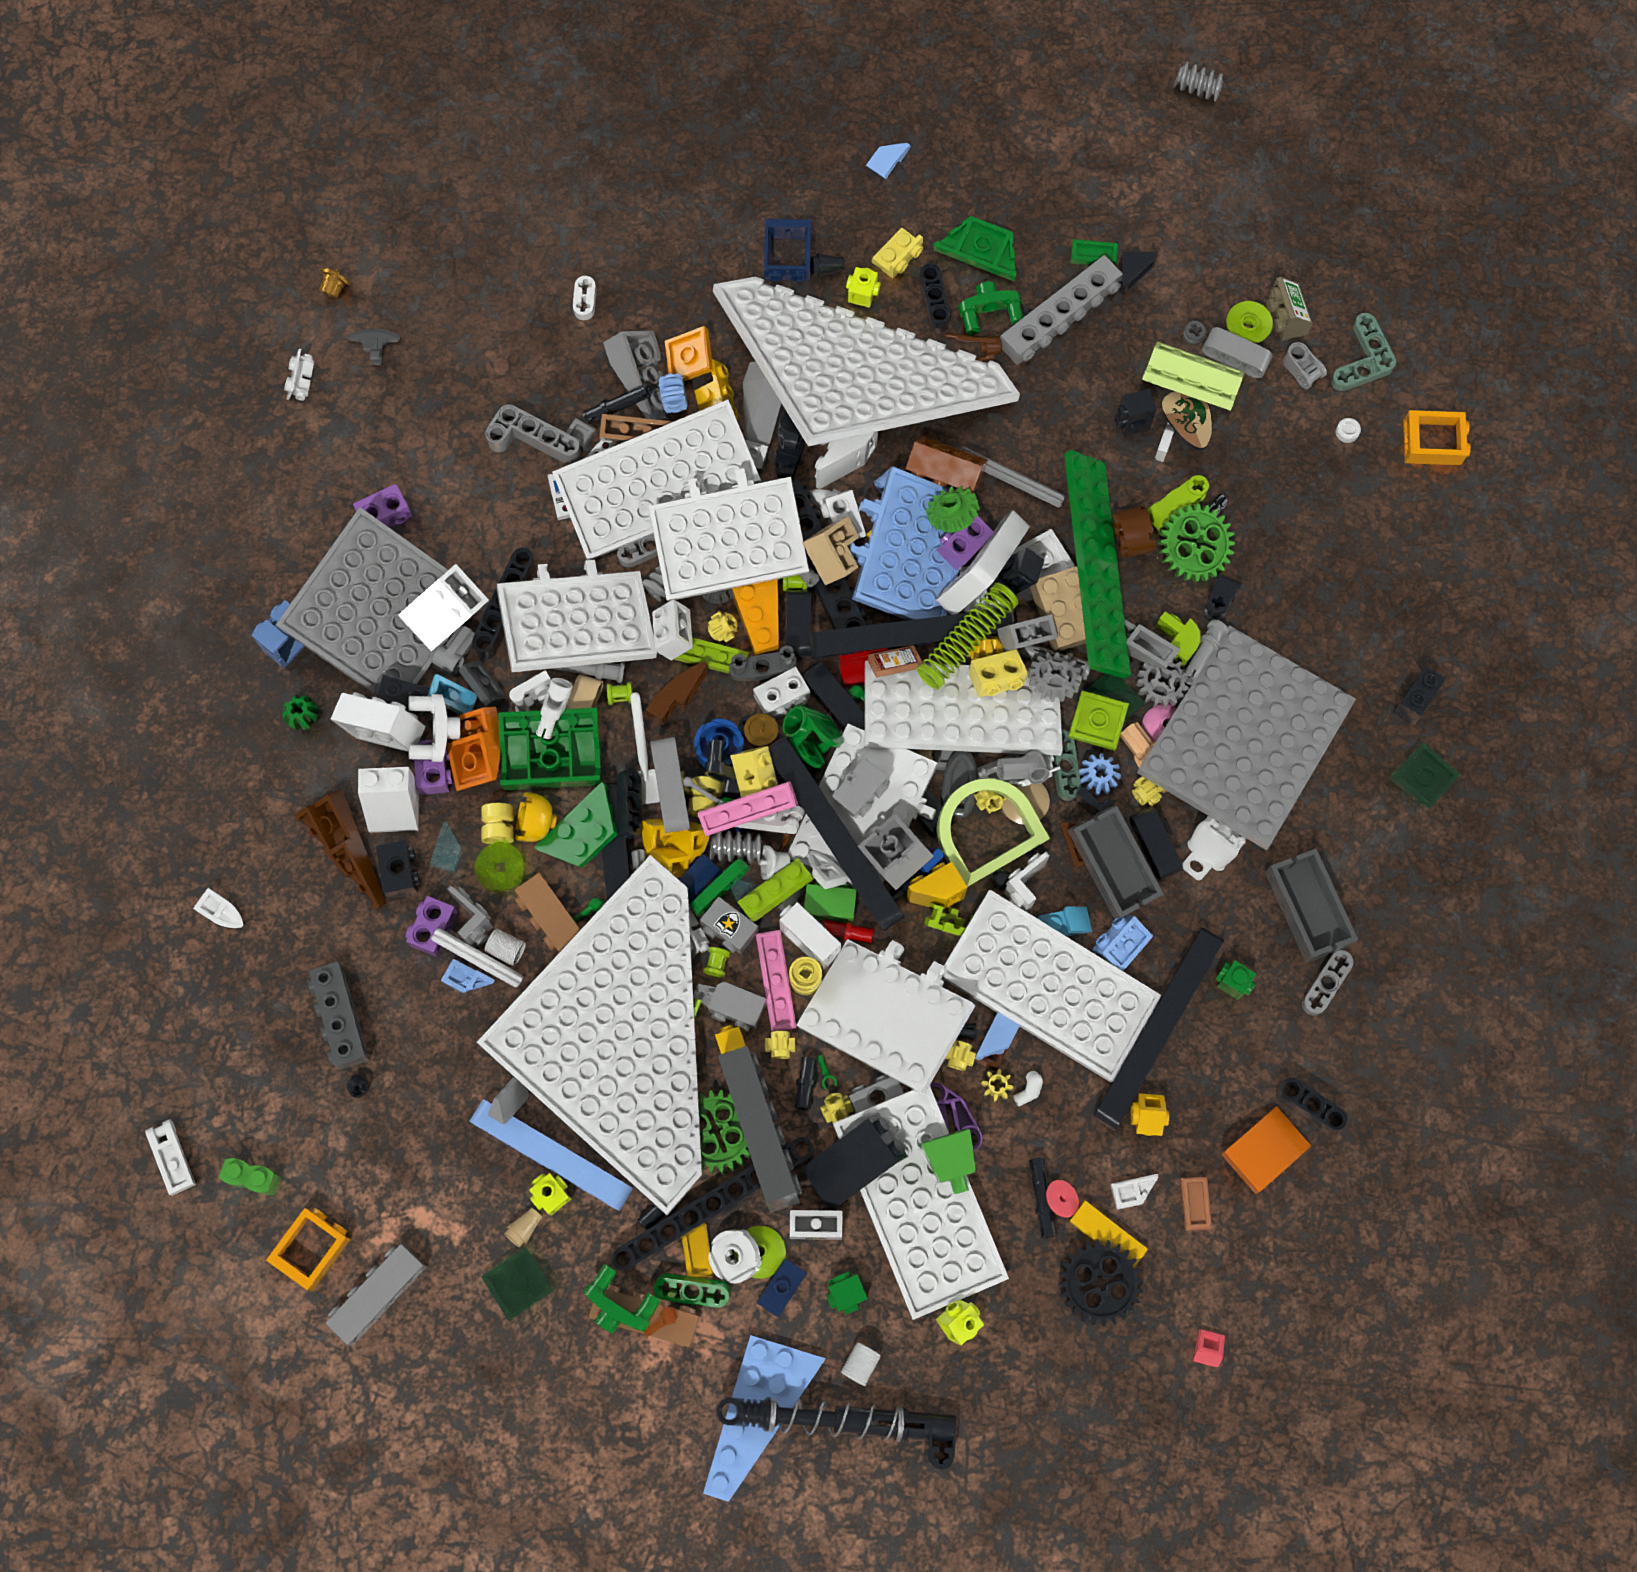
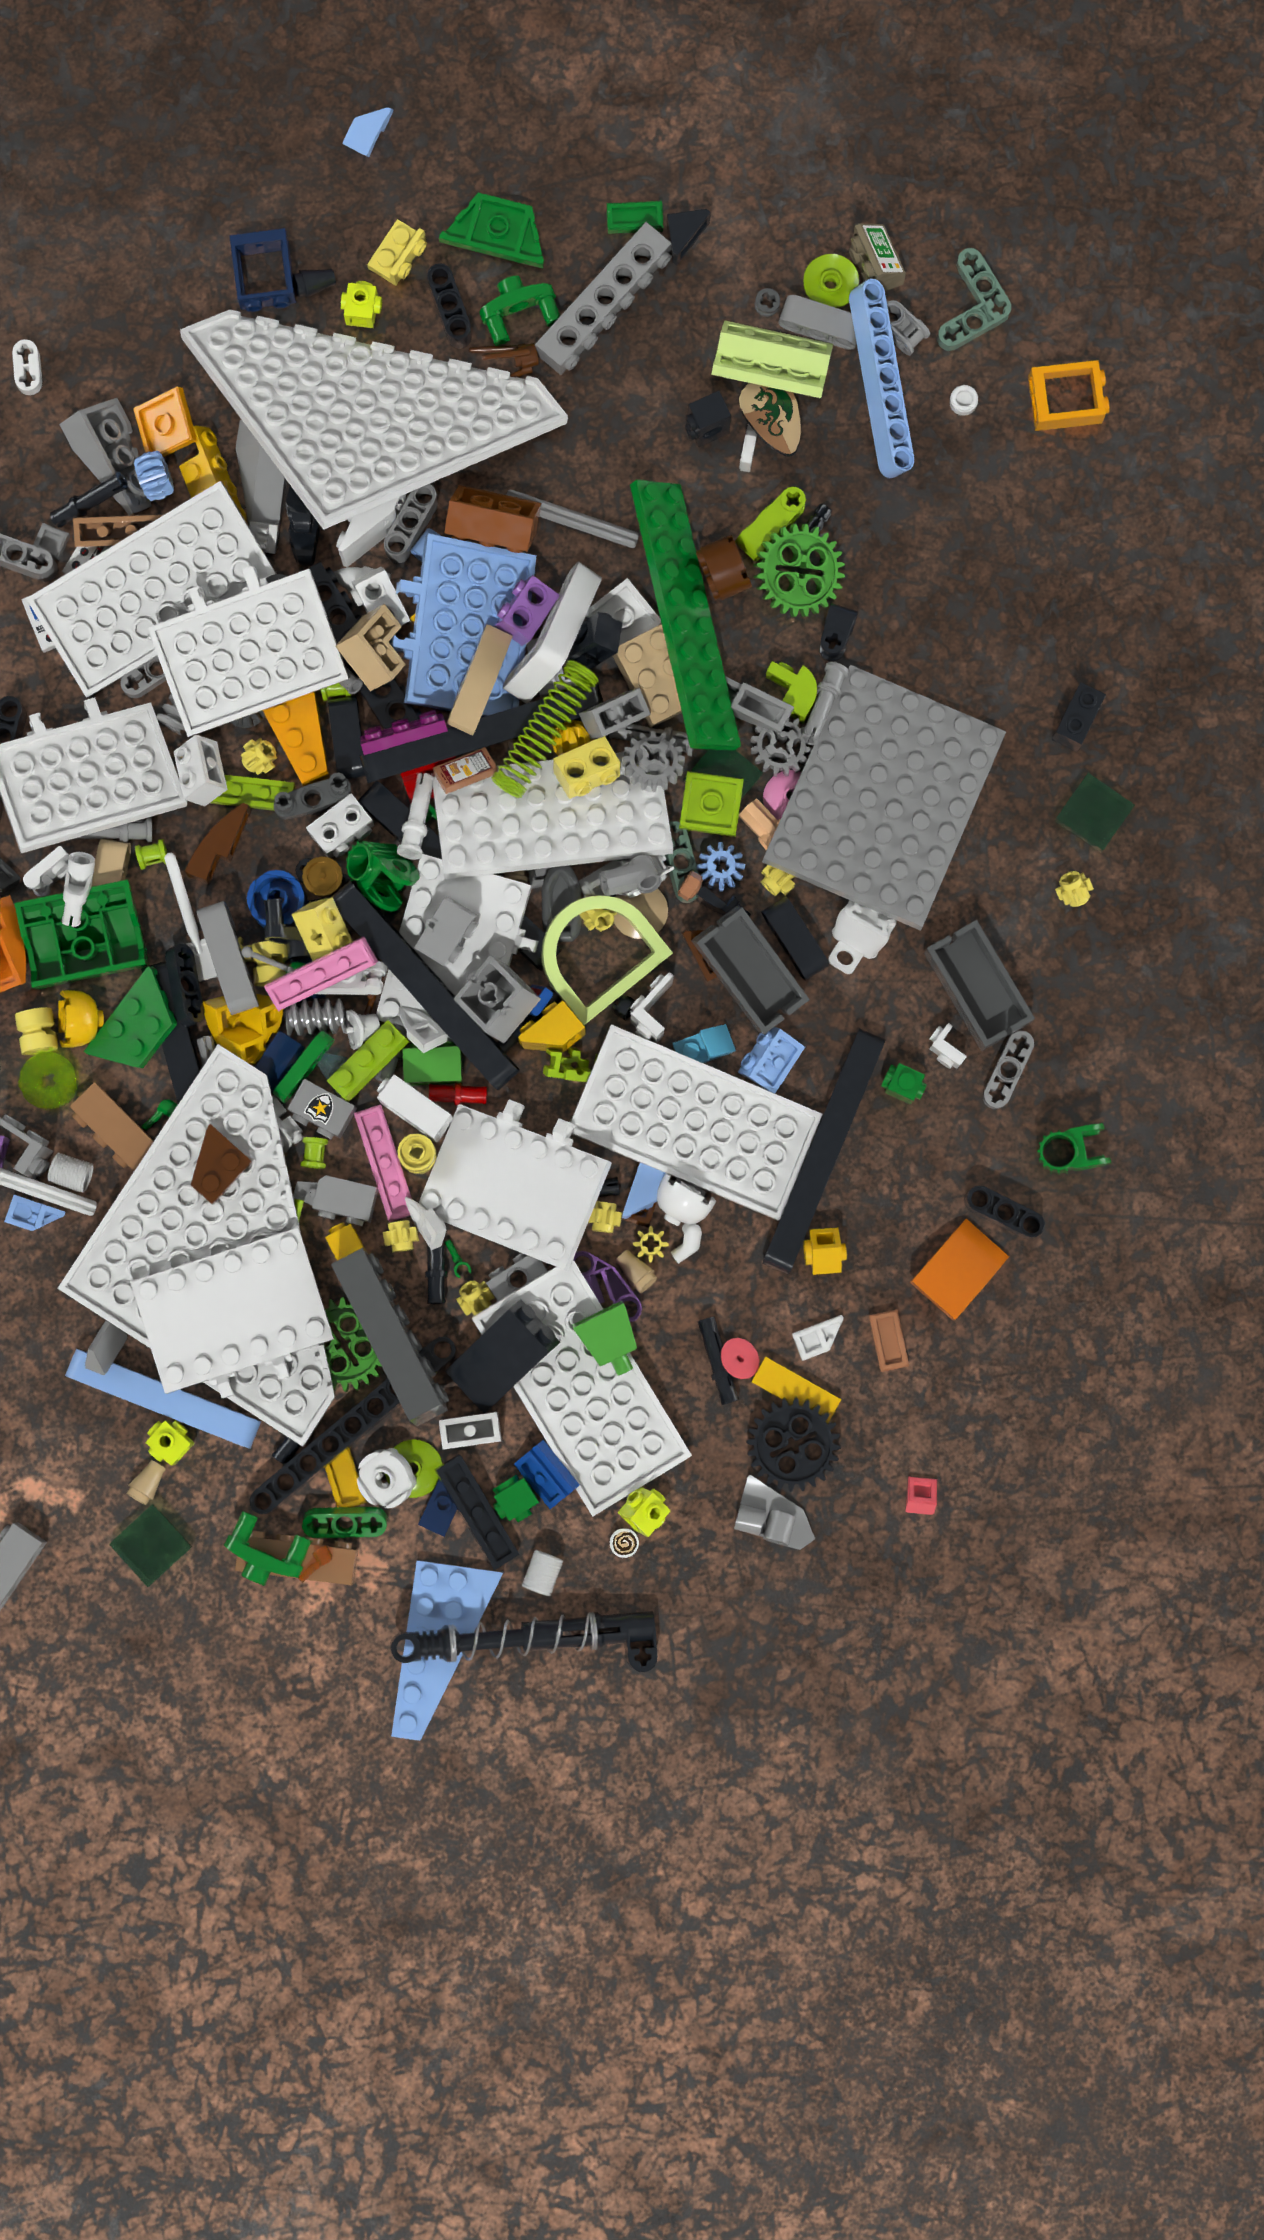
camera: 10 degrees left, 10 degrees up
bright green gear [926,486,980,533] -> none
none -> white hinge [130,1228,334,1399]
none -> reddish brown wing [190,1124,252,1205]
none -> magenta plate [360,710,448,755]
none -> light grey beam [384,484,438,564]
none -> white pin [397,773,435,860]
none -> white plate [405,1197,447,1250]
none -> black plate [434,1454,520,1570]
none -> tan slope [446,624,513,736]
none -> blue plate [514,1440,580,1509]
none -> tile [610,1528,639,1558]
none -> tan cone [616,1250,657,1293]
none -> white cylinder [657,1173,716,1226]
none -> nougat tile [677,871,703,901]
none -> light grey panel [734,1475,815,1550]
none -> light blue beam [849,279,914,478]
none -> white bracket [929,1023,967,1069]
none -> green piece [1037,1123,1112,1175]
none -> light yellow gear [1055,871,1094,907]

